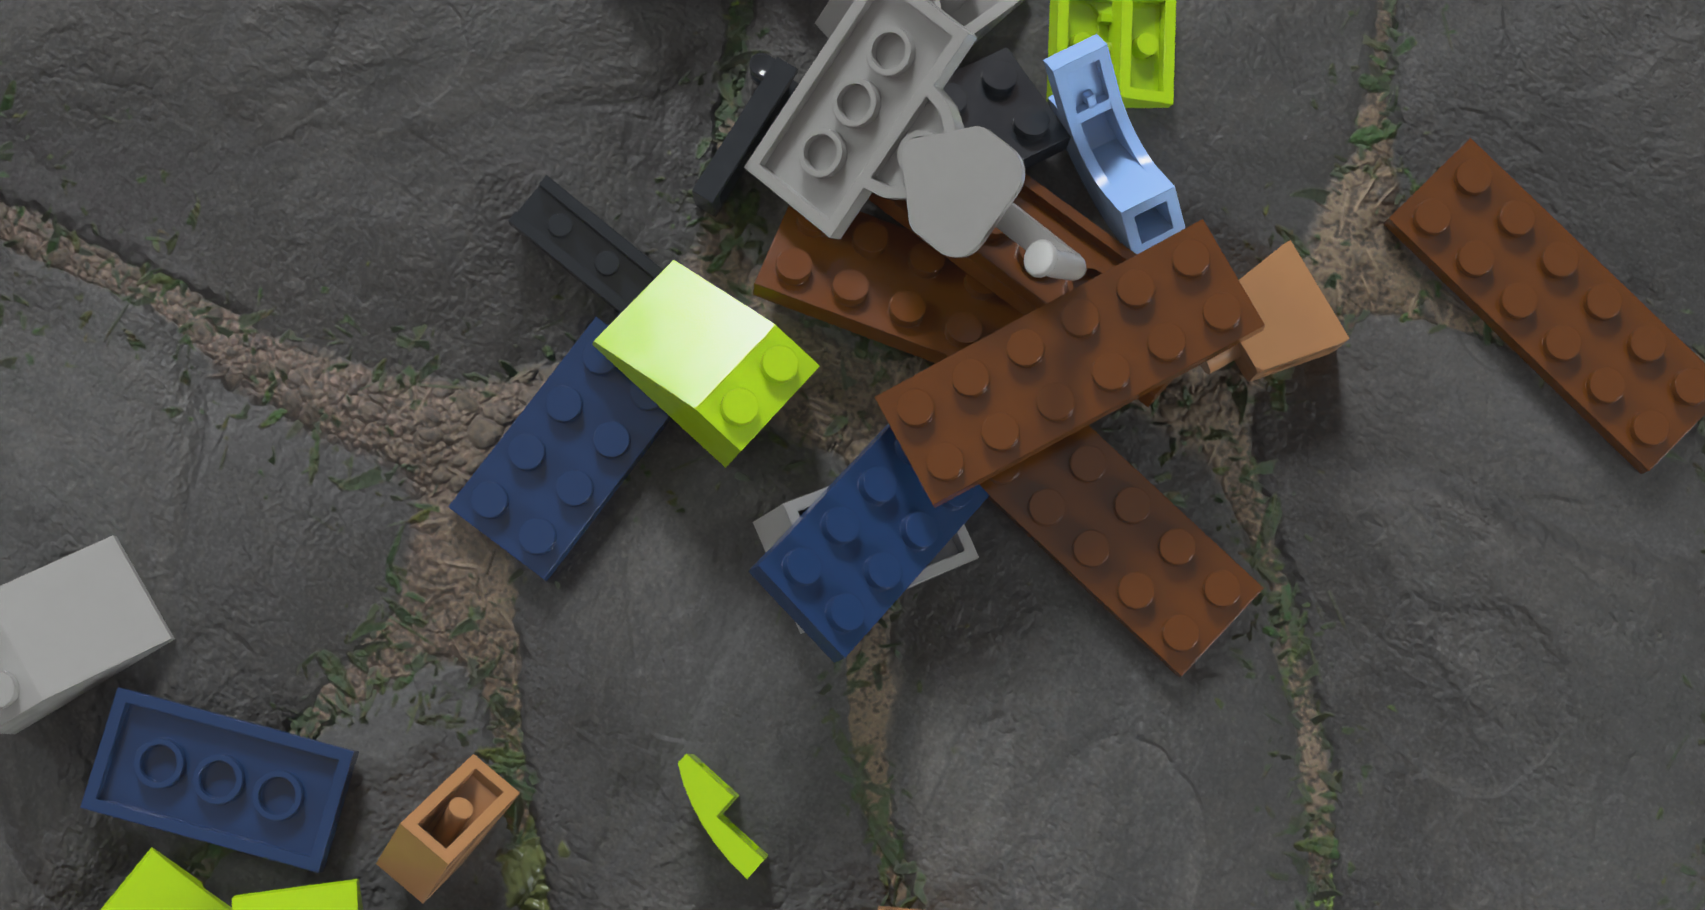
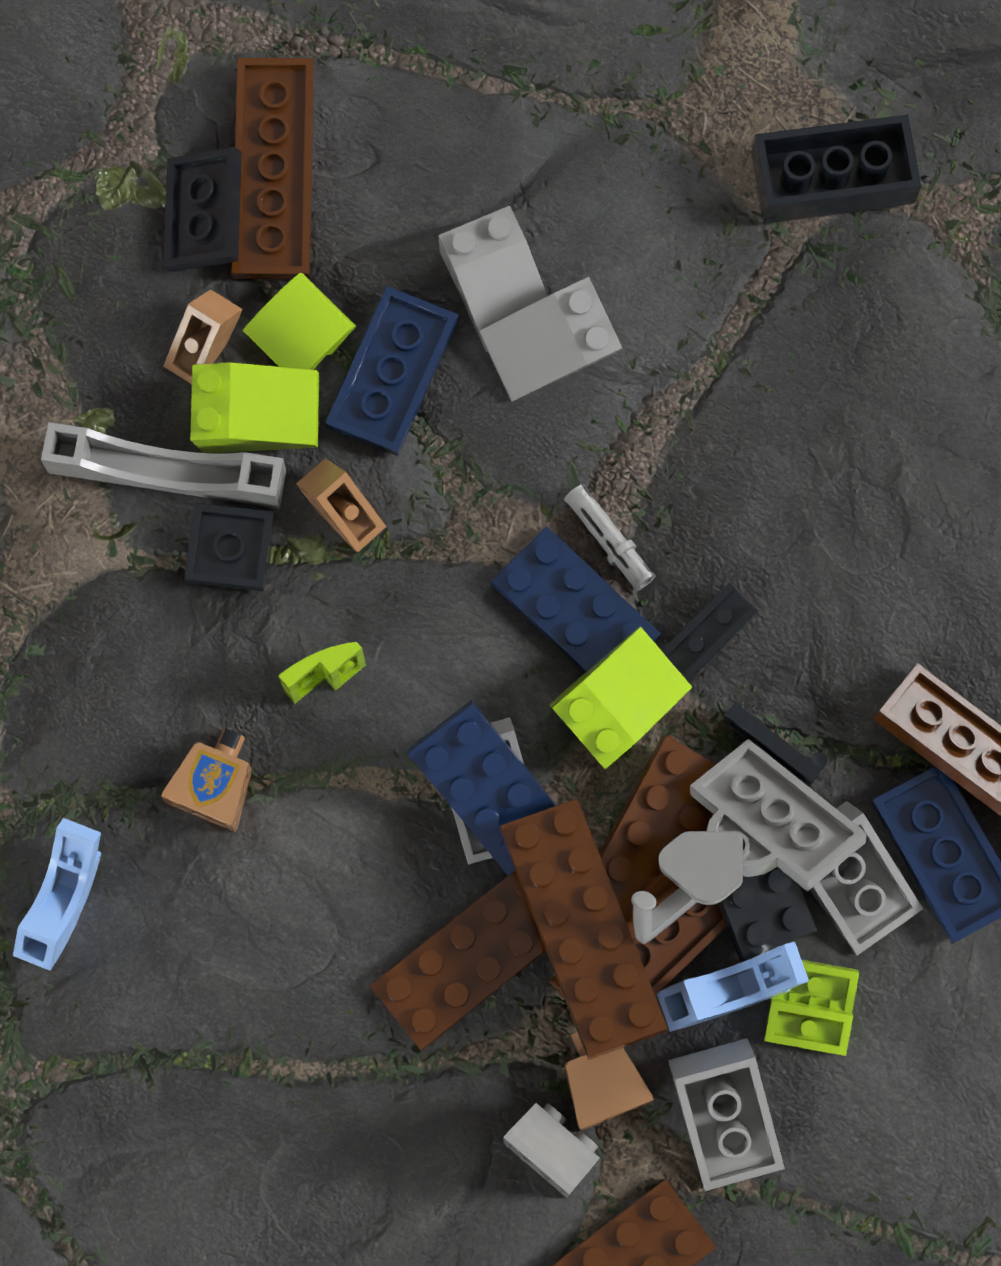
camera: 100 degrees right, 5 degrees down
none -> light grey slope [478,277,622,402]
none -> light grey slope [503,1103,600,1198]
none -> light grey pin [564,484,656,591]
none -> light grey slope [668,1038,785,1191]

